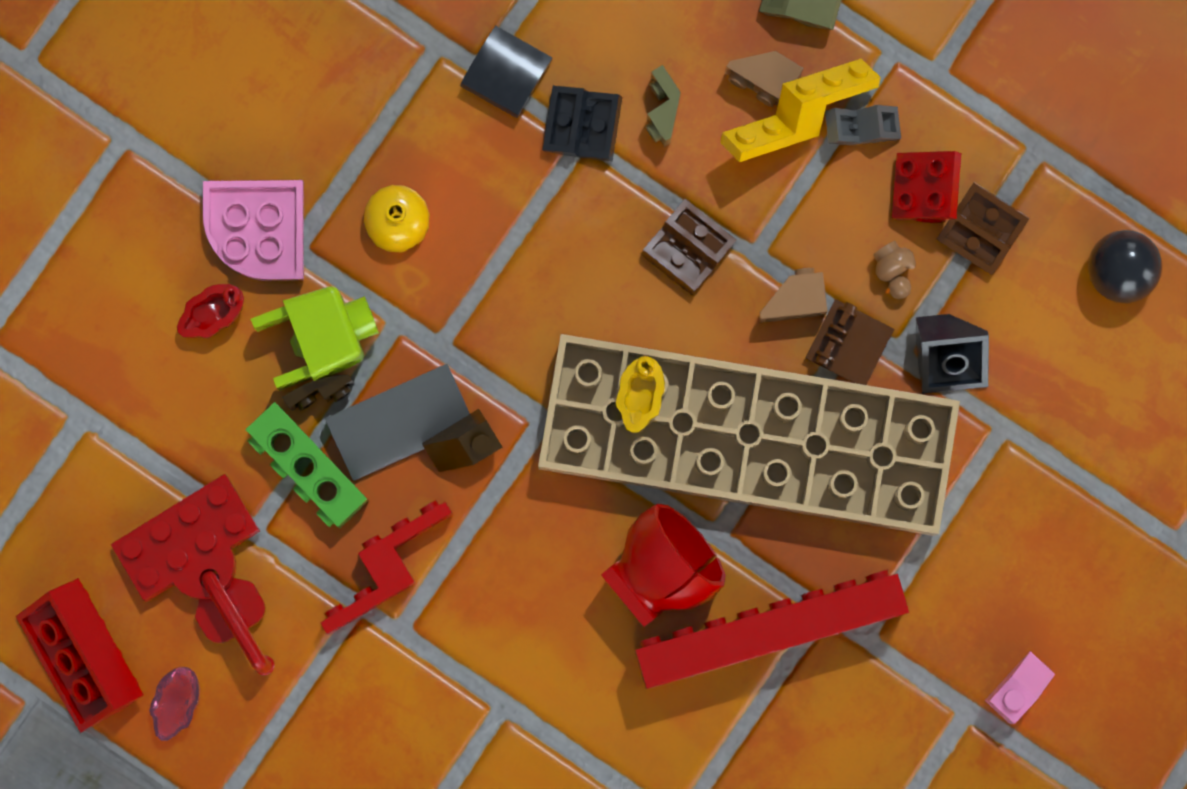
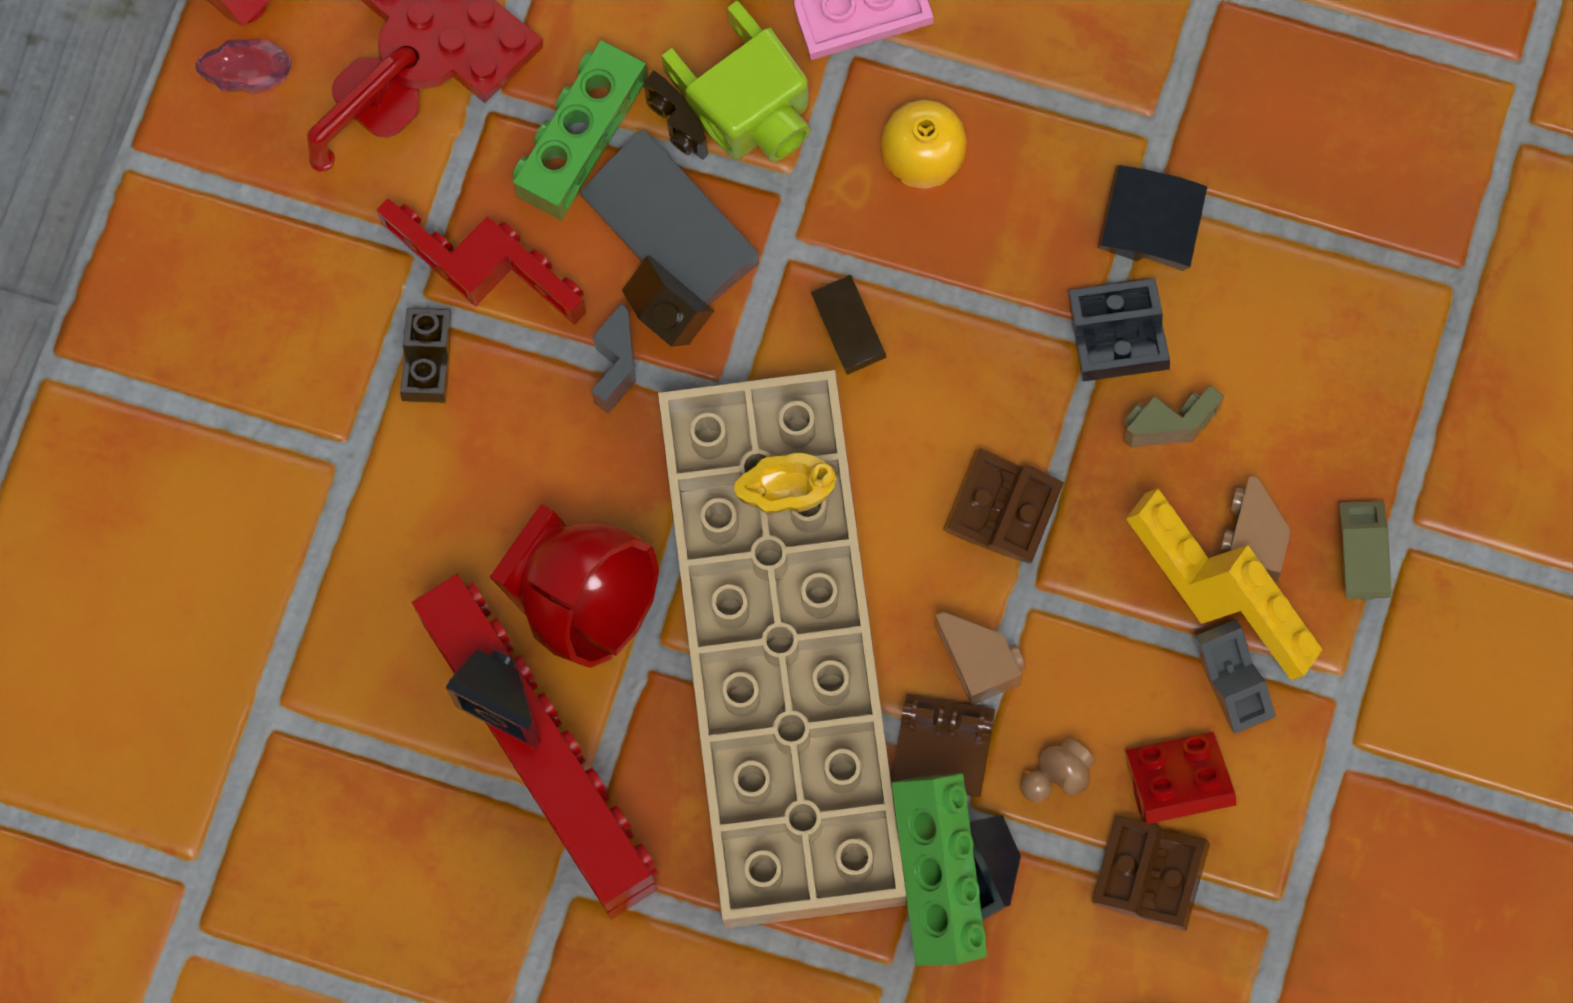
camera: 80 degrees right, 10 degrees down
none -> dark brown slope [400,308,451,403]
none -> black slope [446,649,541,748]
none -> dark grey slope [591,304,636,414]
none -> dark brown slope [811,275,887,375]
none -> bright green brick [892,773,987,966]

